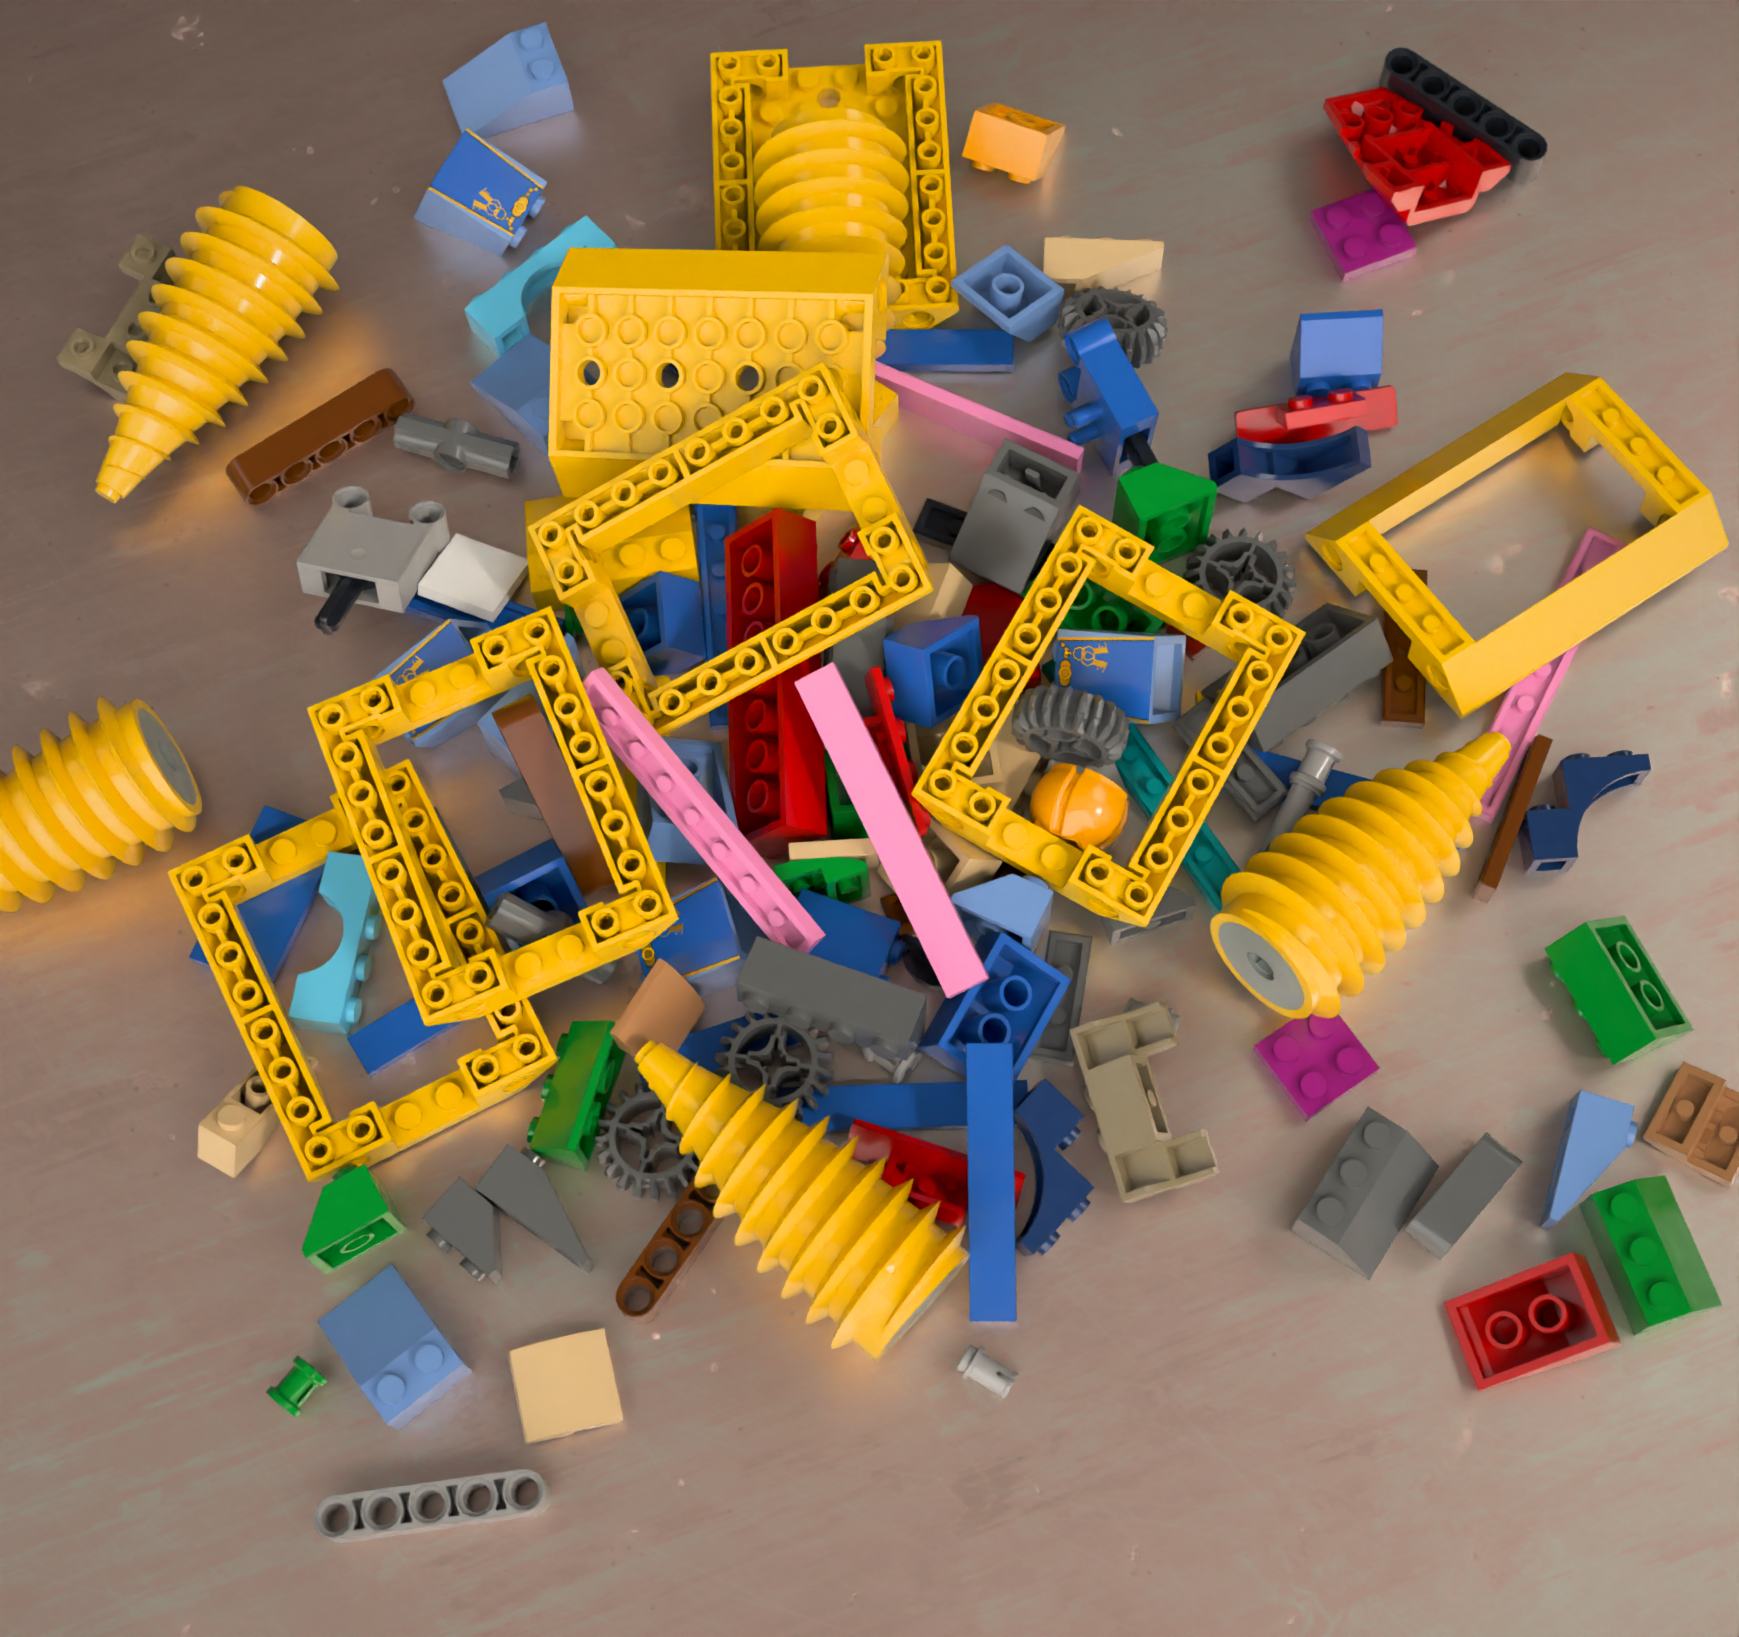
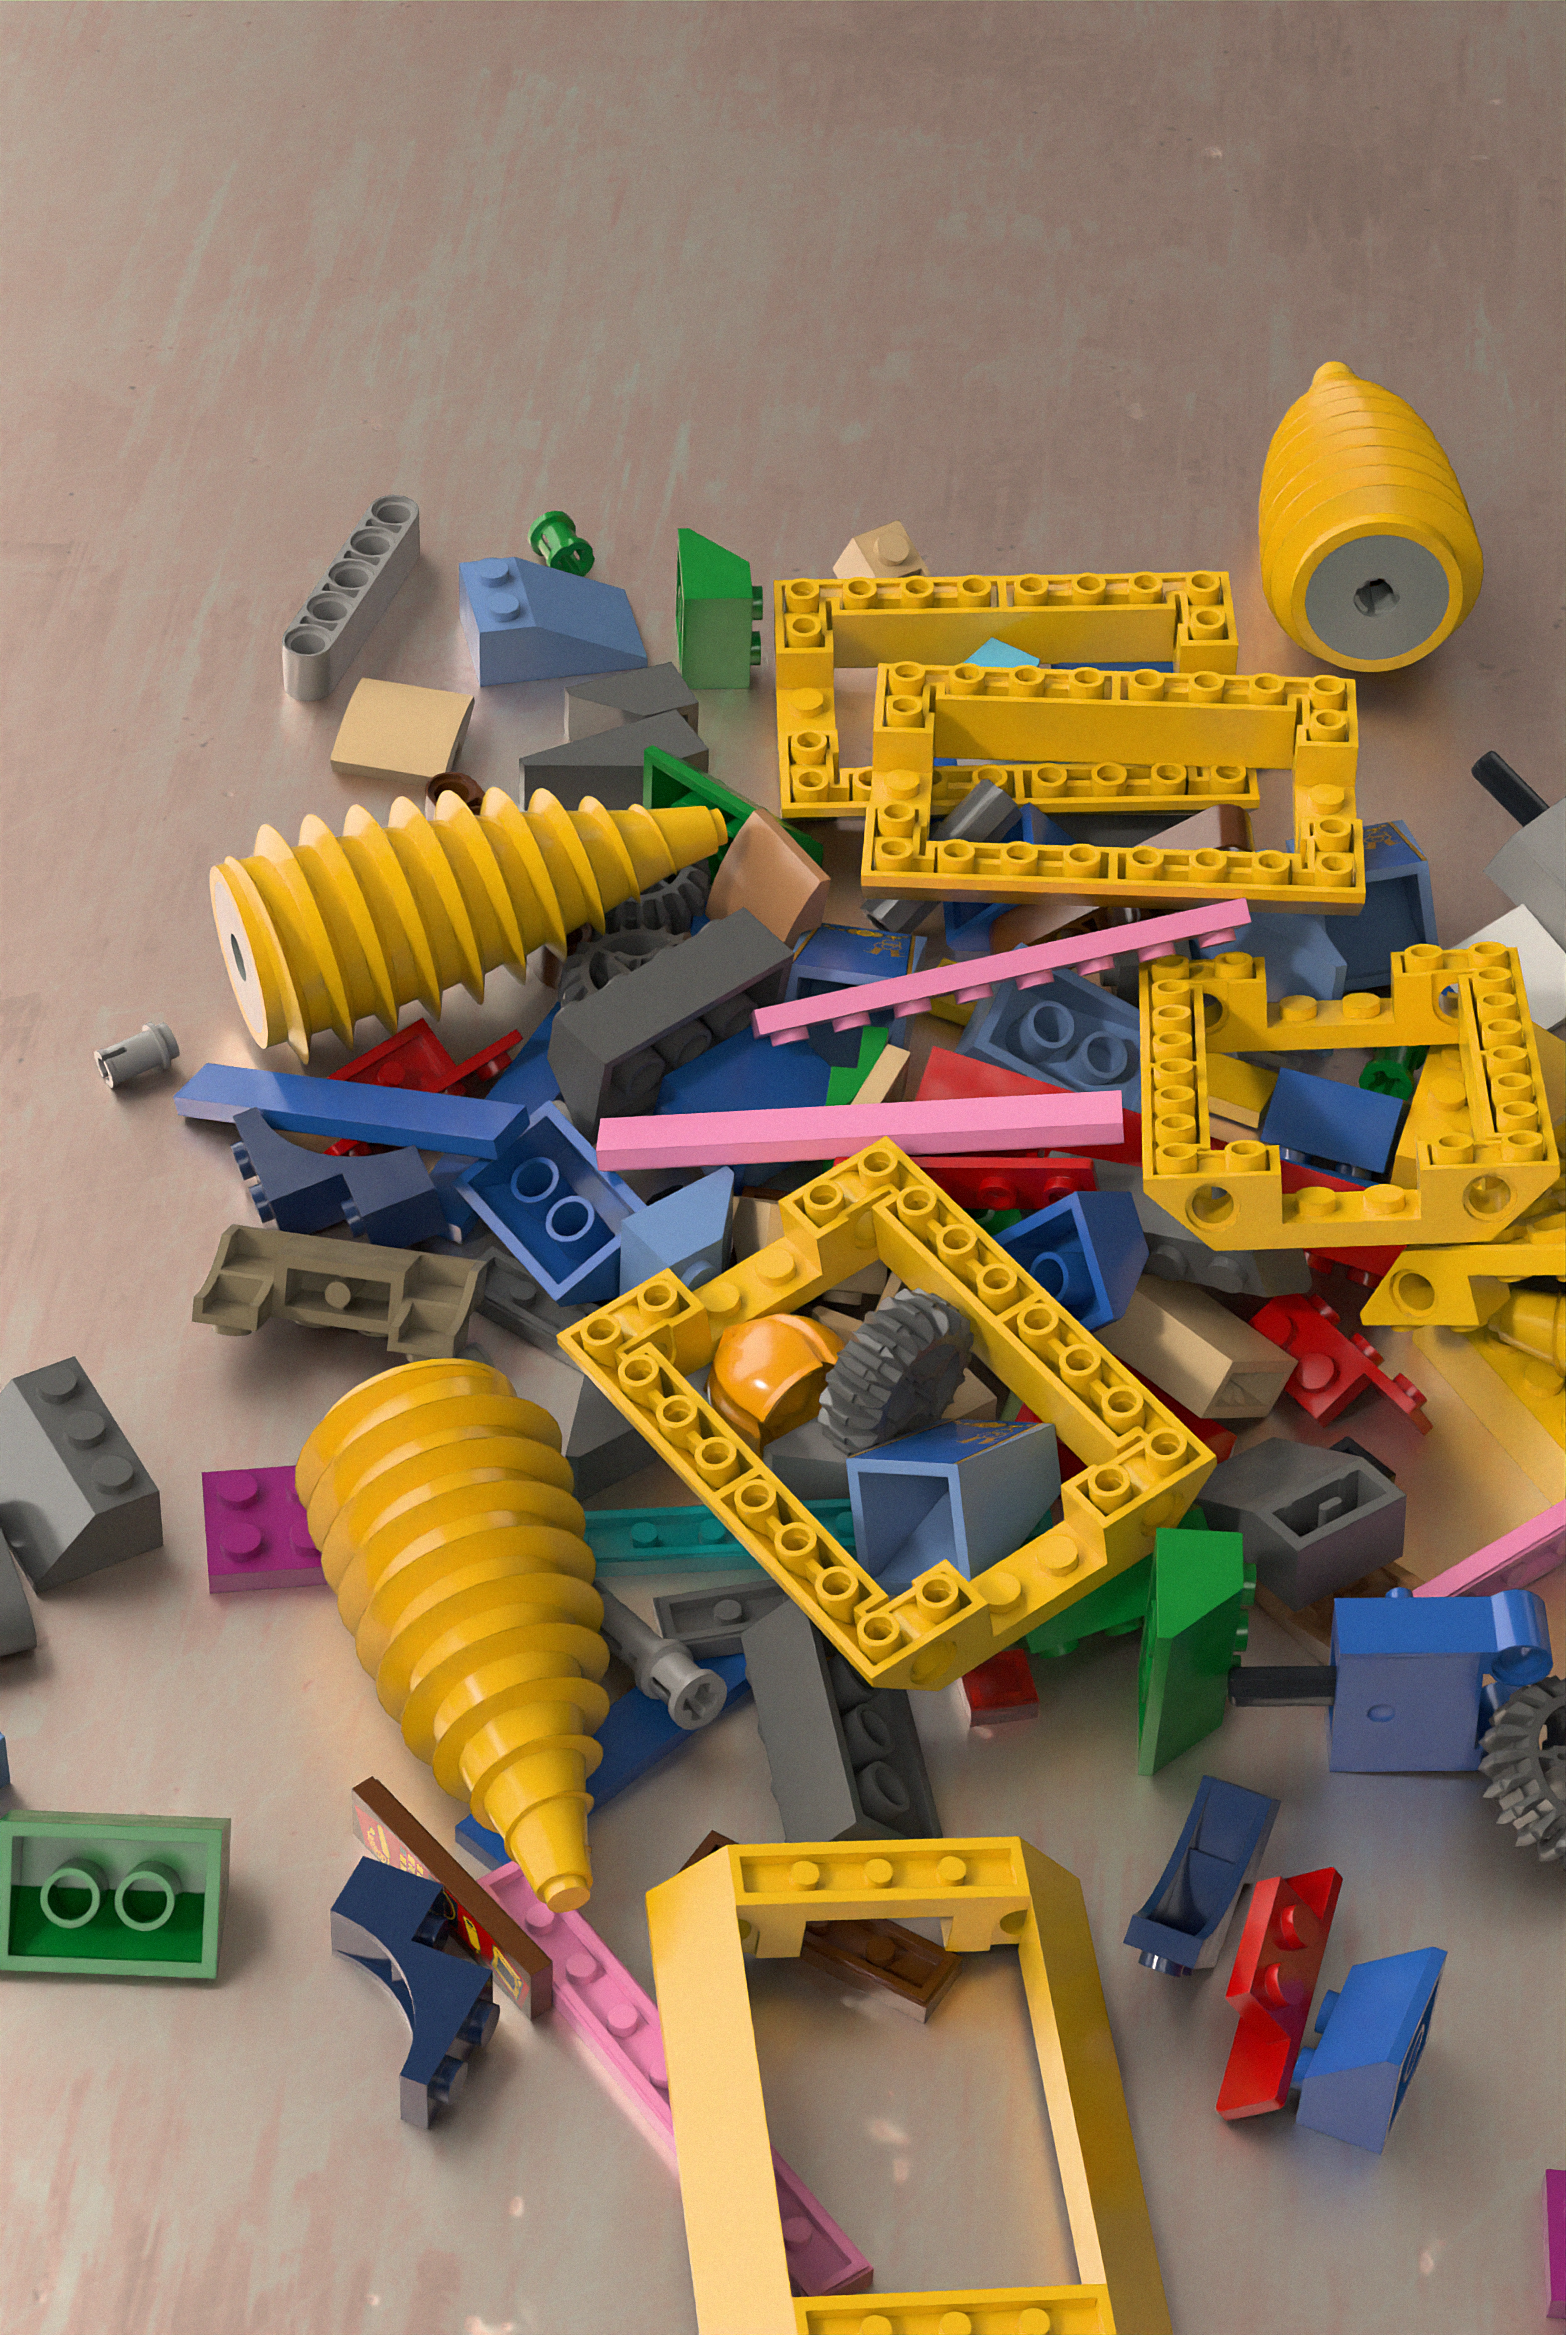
camera: 110 degrees right, 25 degrees down
dark grey gear [1182,528,1296,619] -> none

